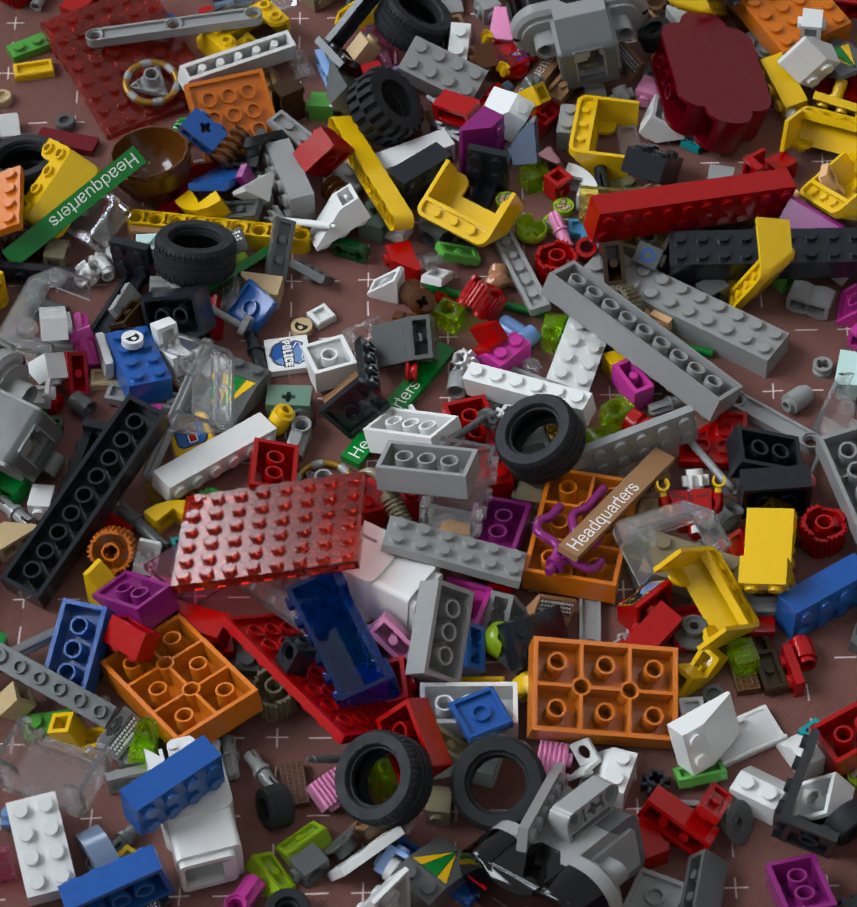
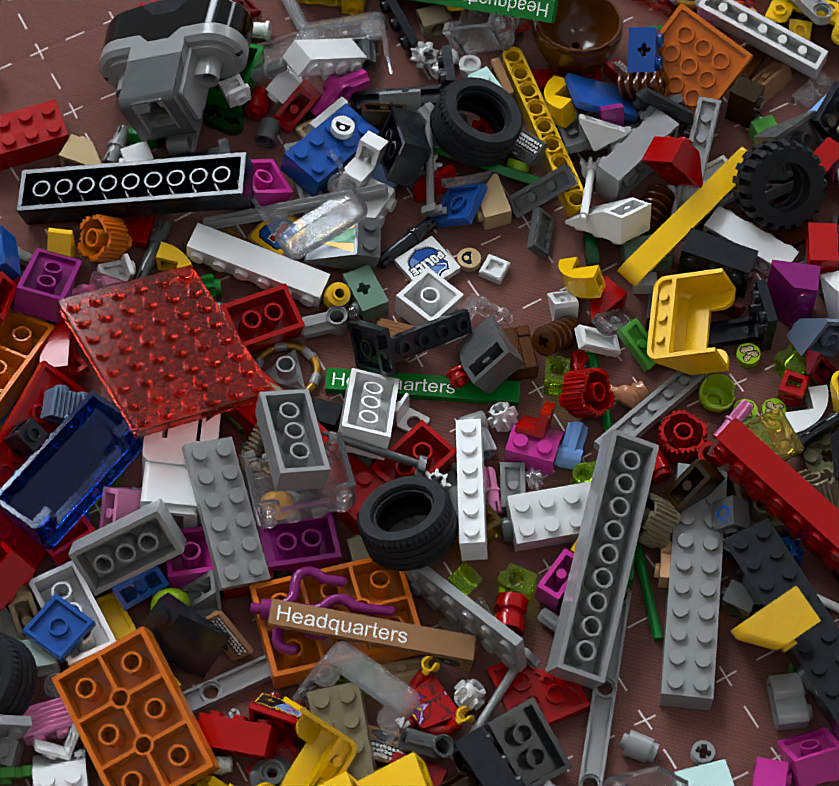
camera: 60 degrees right, 10 degrees up
none -> sand blue brick [40,385,99,432]
none -> light grey axle [251,58,289,83]
none -> yellow brick [558,257,606,299]

